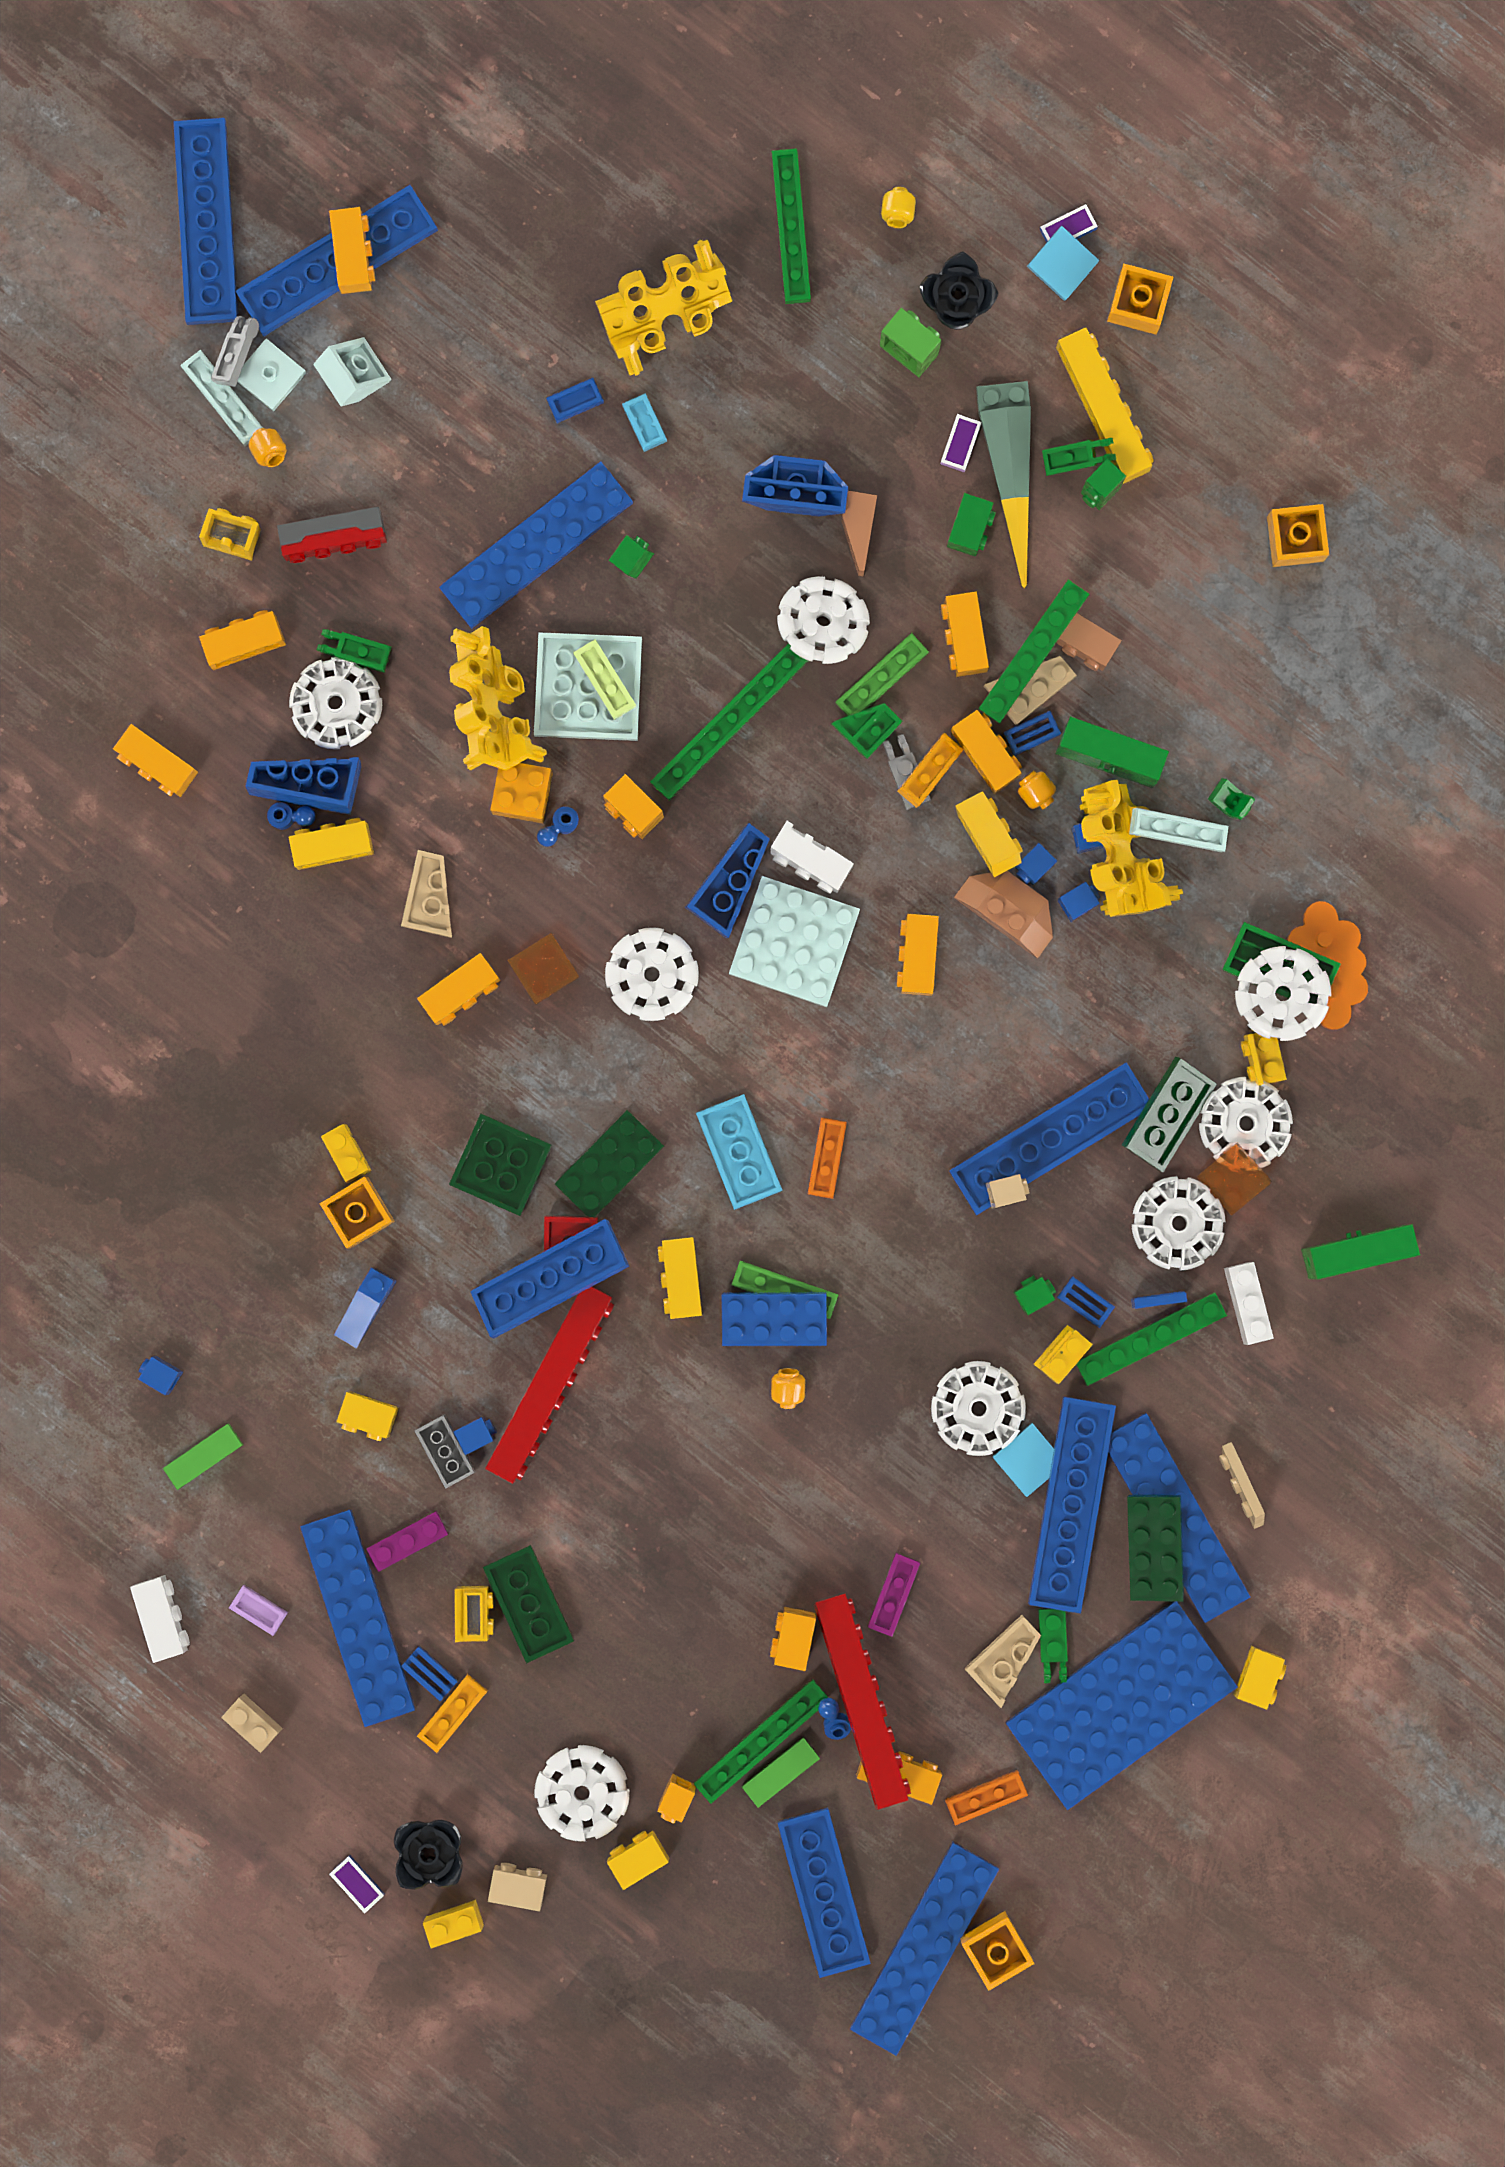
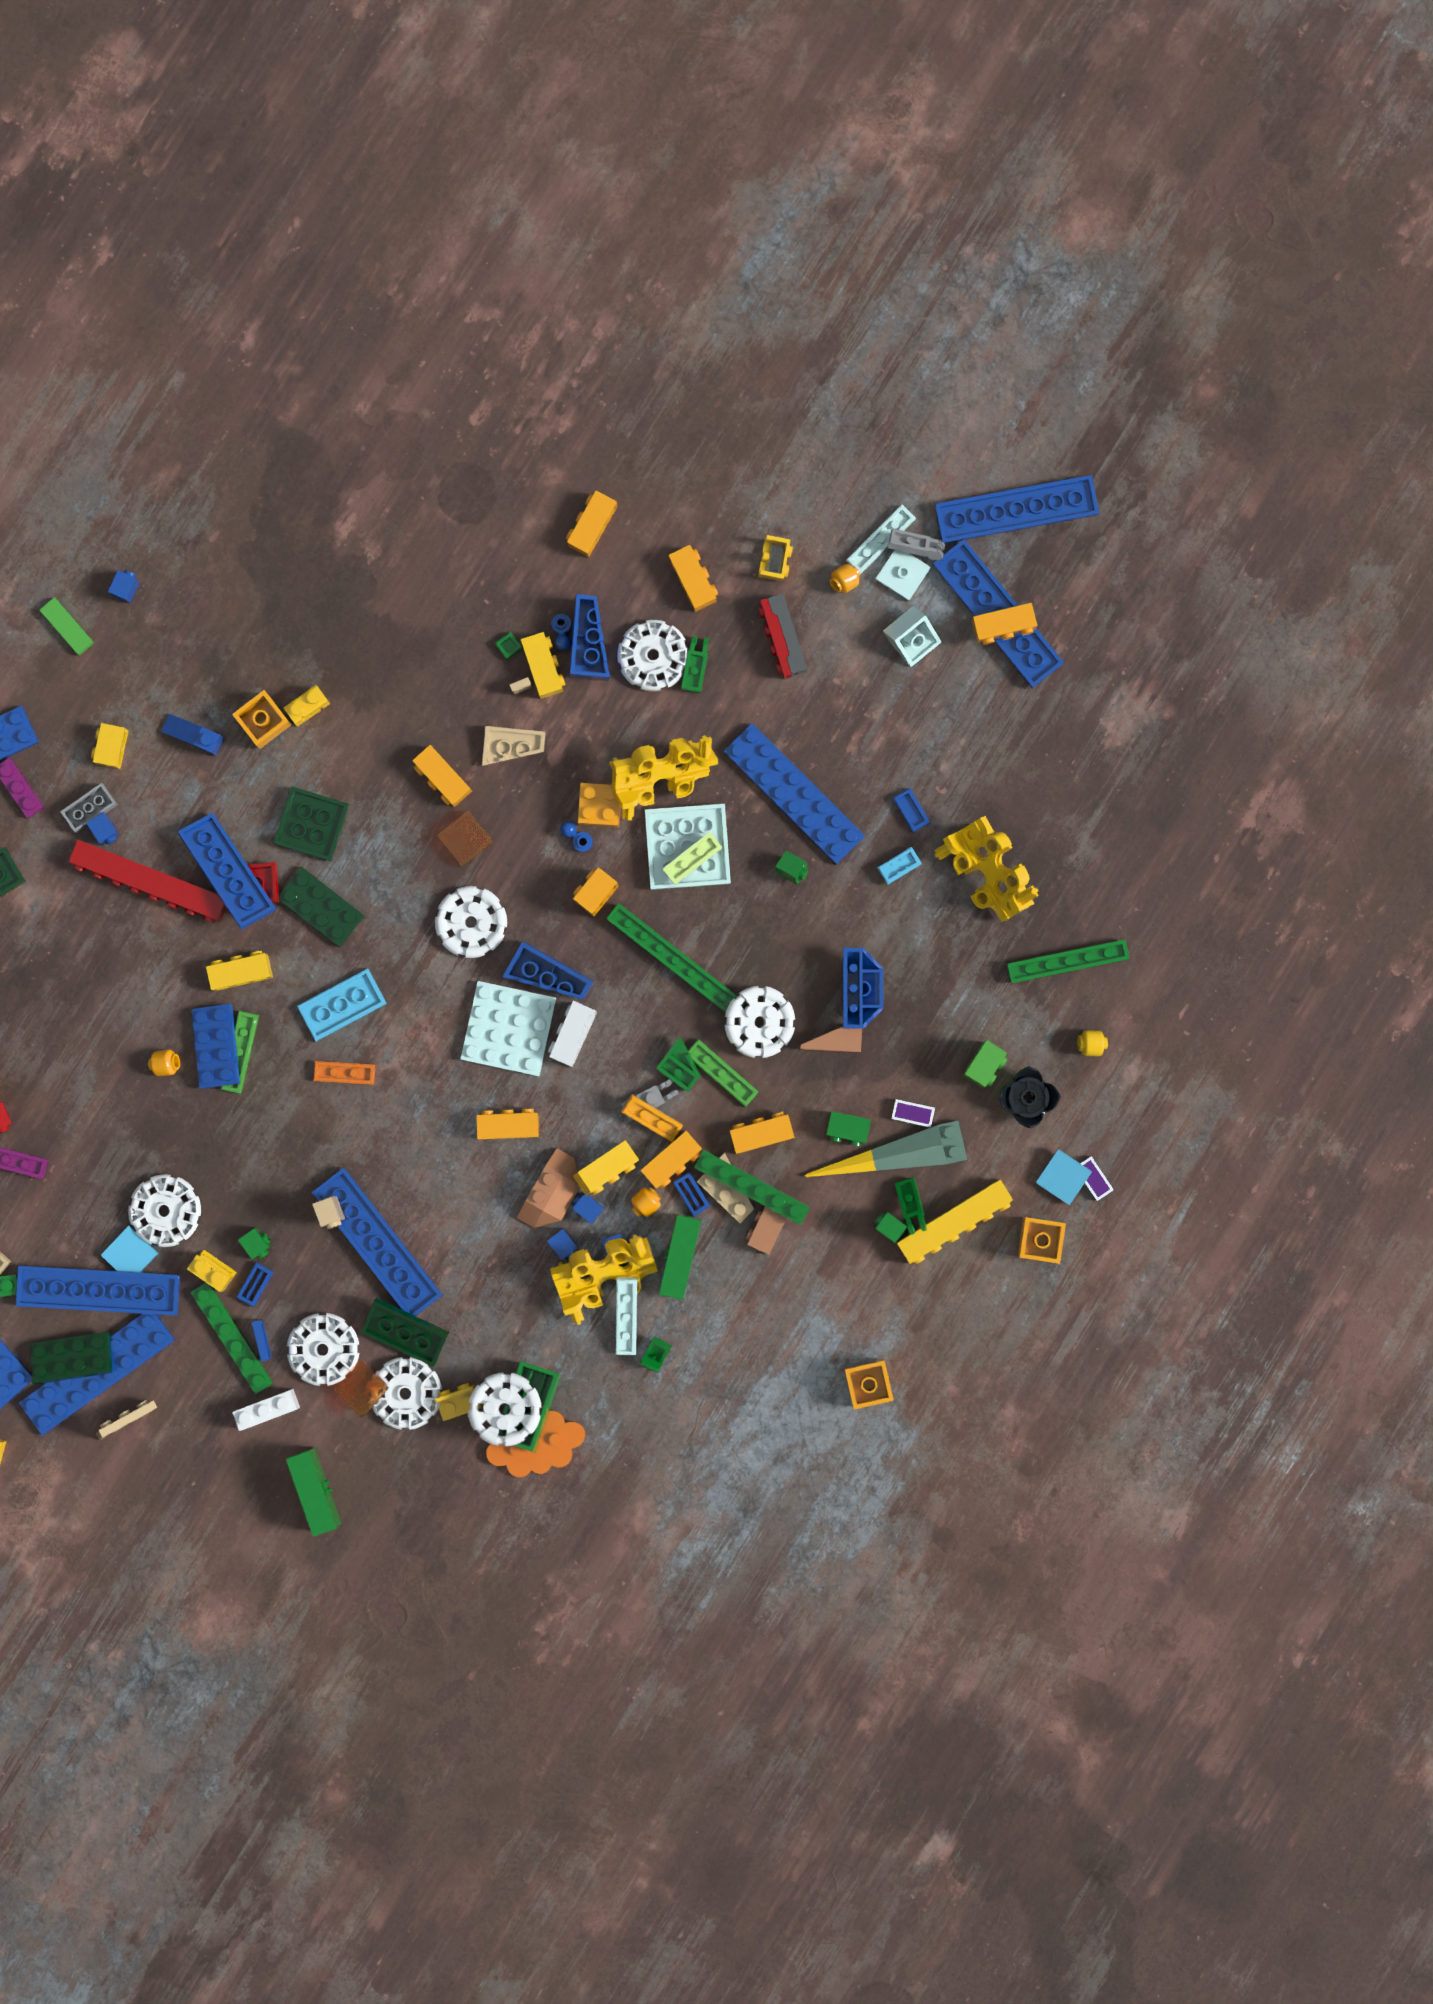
camera: 85 degrees right, 0 degrees up
none -> green tile [495,632,523,660]
none -> tan tile [510,677,532,695]

